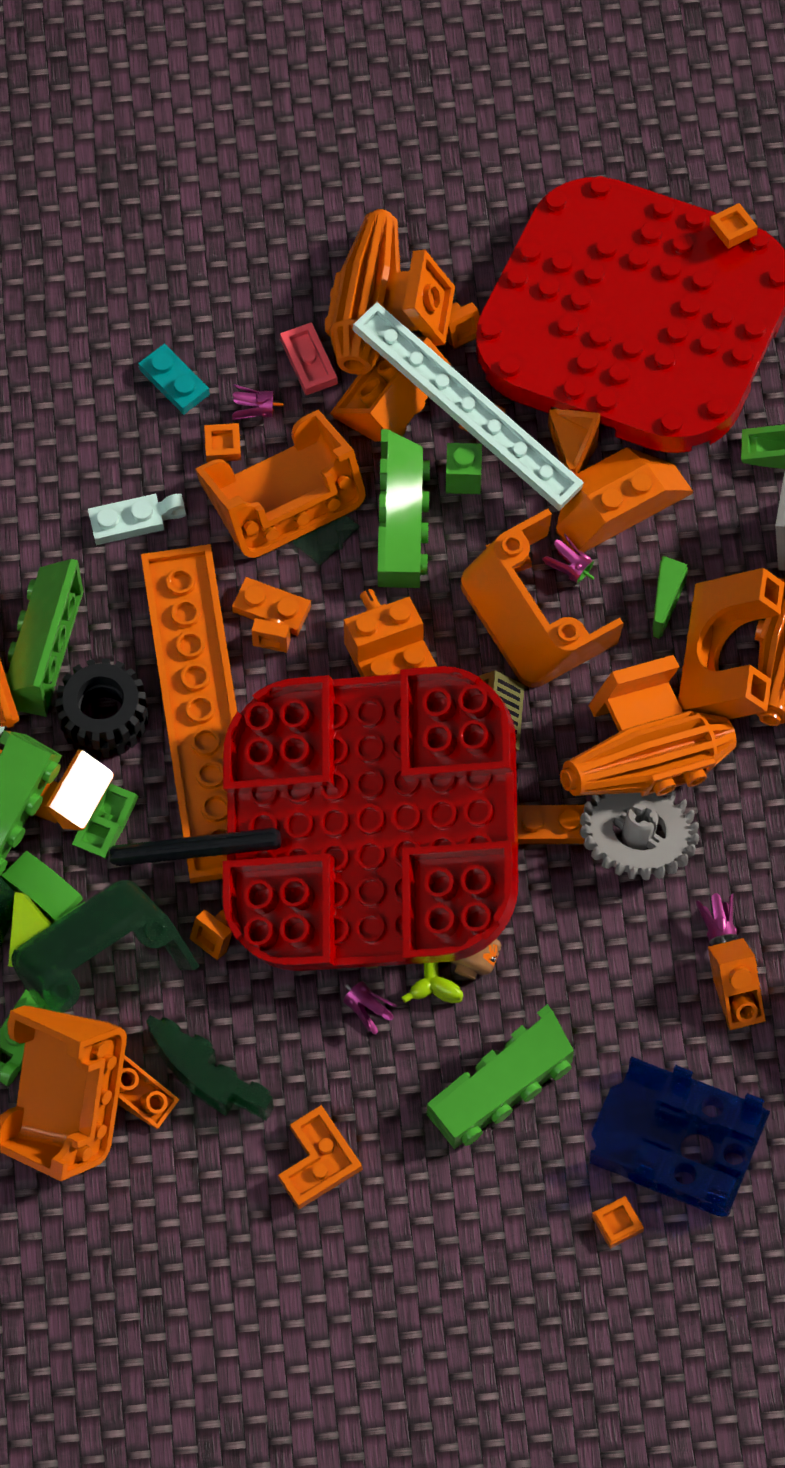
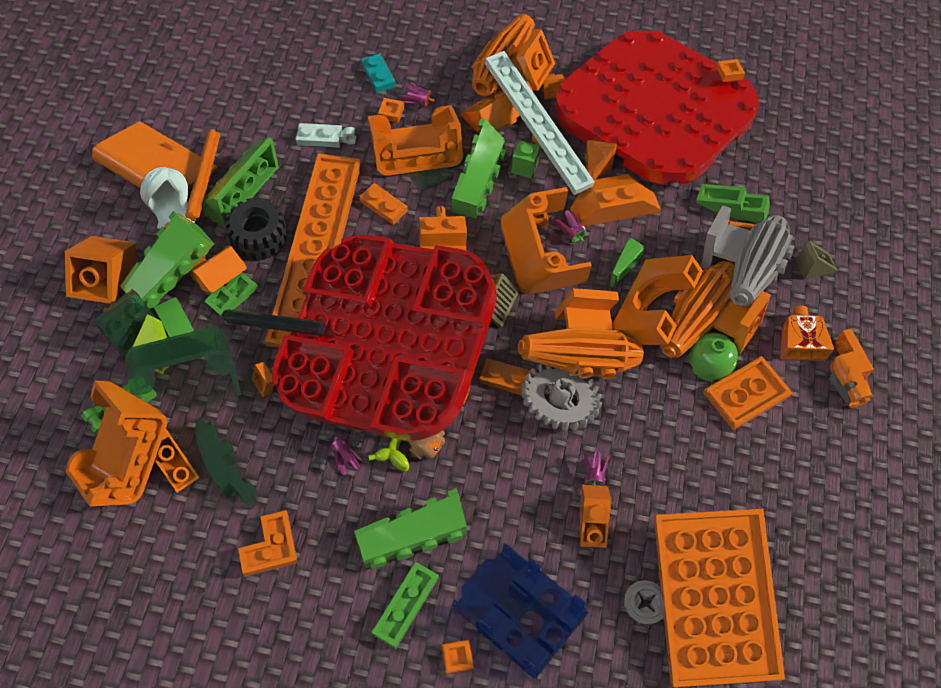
camera: 15 degrees right, 5 degrees down
orange plate [252,618,291,653] -> none
coral plate [280,322,338,396] -> none
none -> bright green plate [372,562,439,649]

